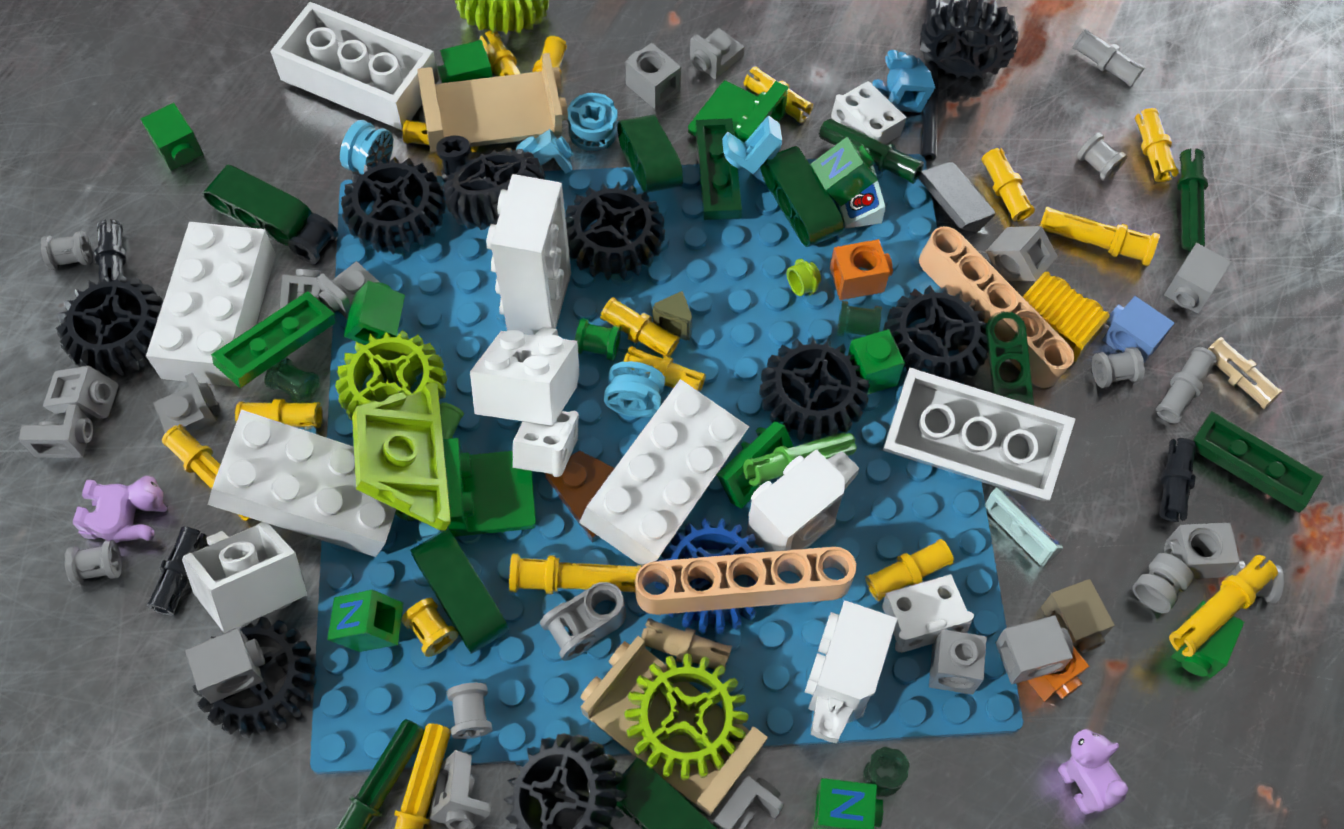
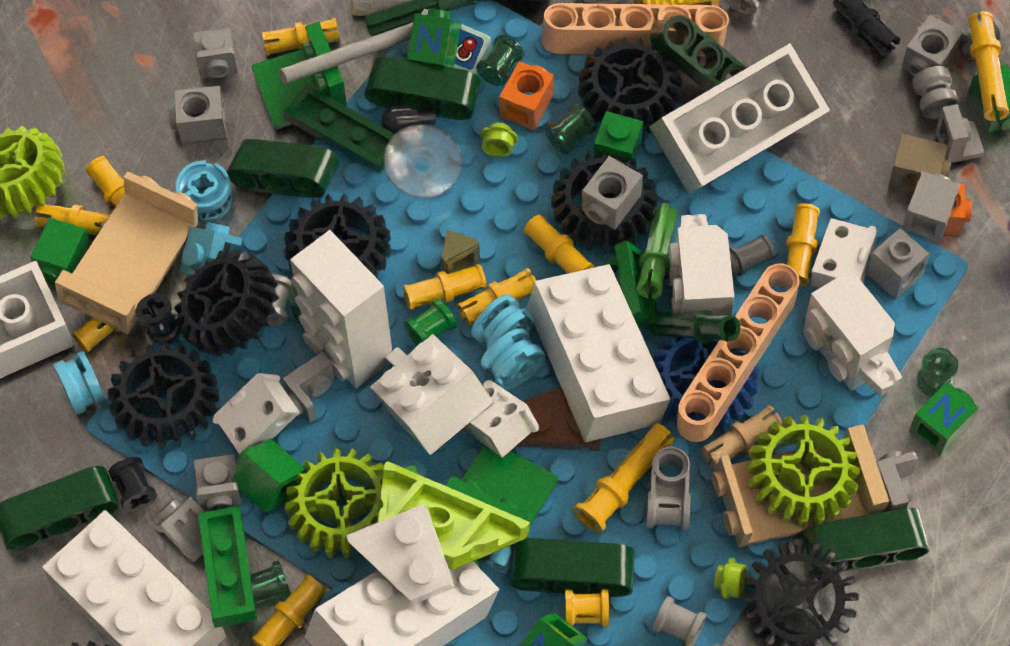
camera: 50 degrees left, 0 degrees up
medium azure bracket [722,116,782,174] -> none
light aqua slope [985,487,1063,567] -> none
none -> white piece [212,373,300,454]
none -> light grey bar [279,22,413,84]
none -> light grey bracket [283,351,335,423]
none -> white wing [346,504,455,604]
none -> black cylinder [381,105,436,137]
none -> clear dish [384,125,462,198]
none -> clear green bush [476,35,525,86]
none -> medium azure wheel [481,328,545,391]
none -> yellow pin [524,214,595,274]
none -> light grey brick [582,156,643,230]
none -> dark green axle [647,310,741,344]
none -> lime plate [714,558,748,600]
none -> dark grey pin [729,234,775,276]
none -> light grey bracket [936,104,984,163]

